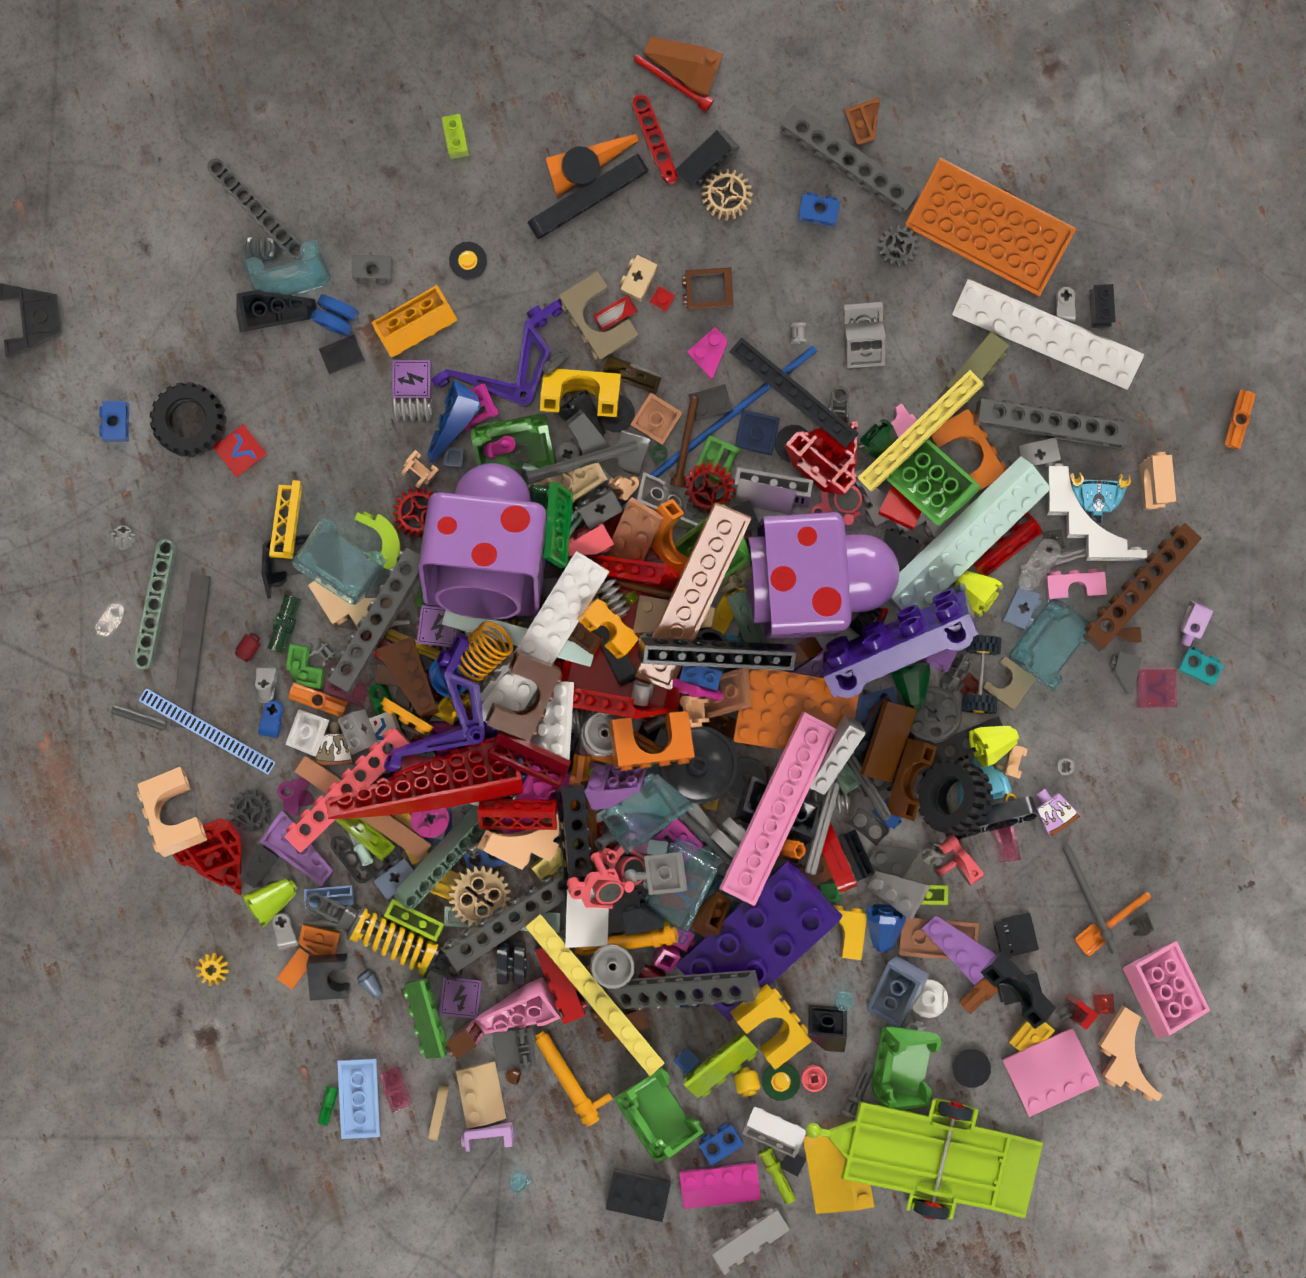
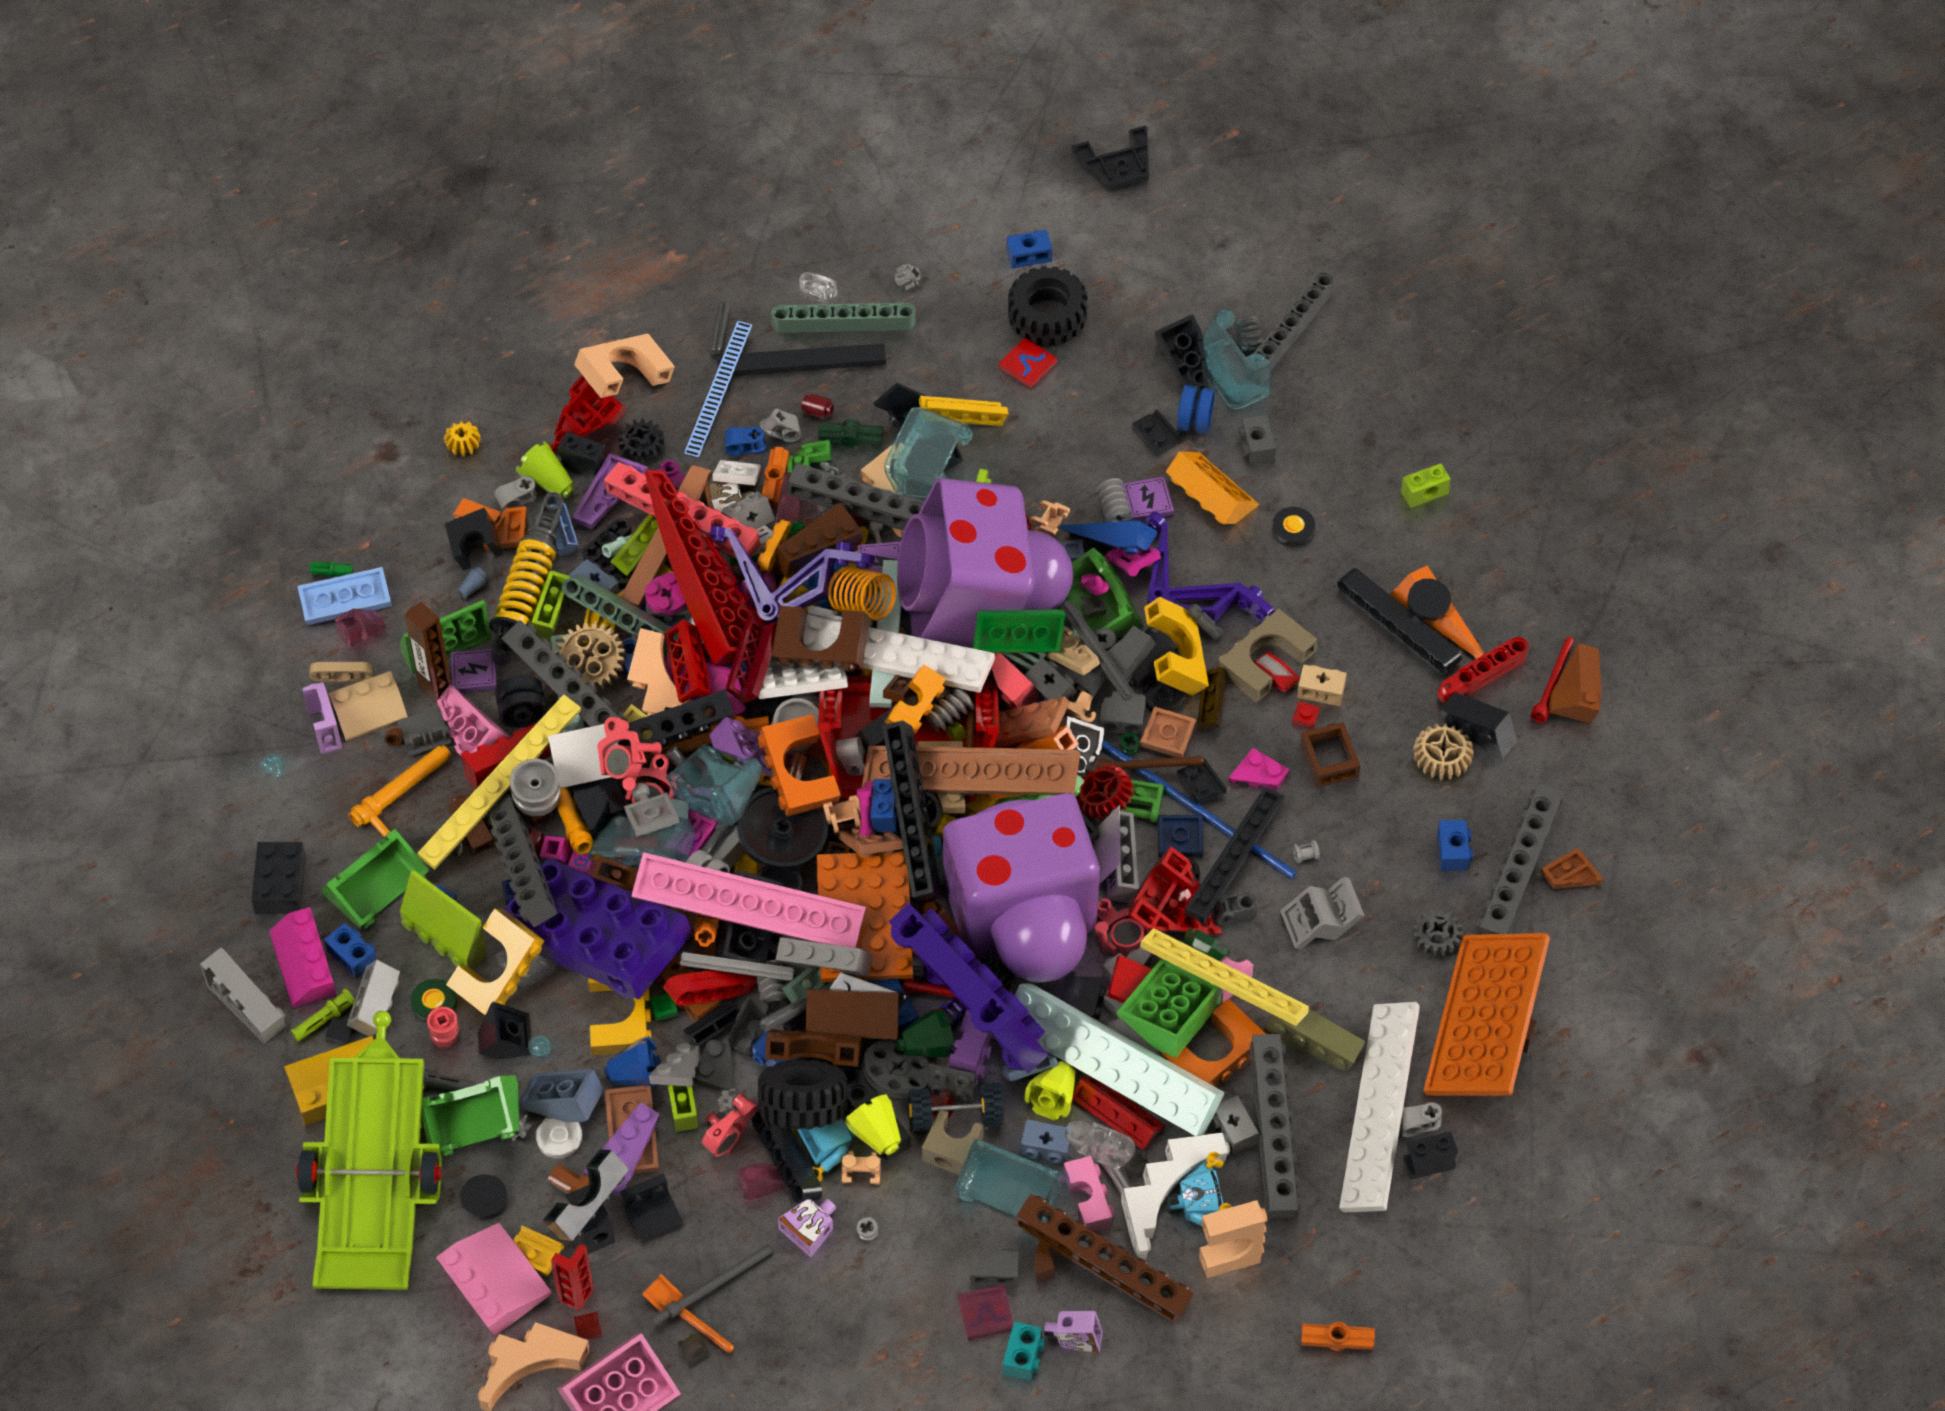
camera: 75 degrees right, 30 degrees down
yellow head [733,1067,761,1097] -> none

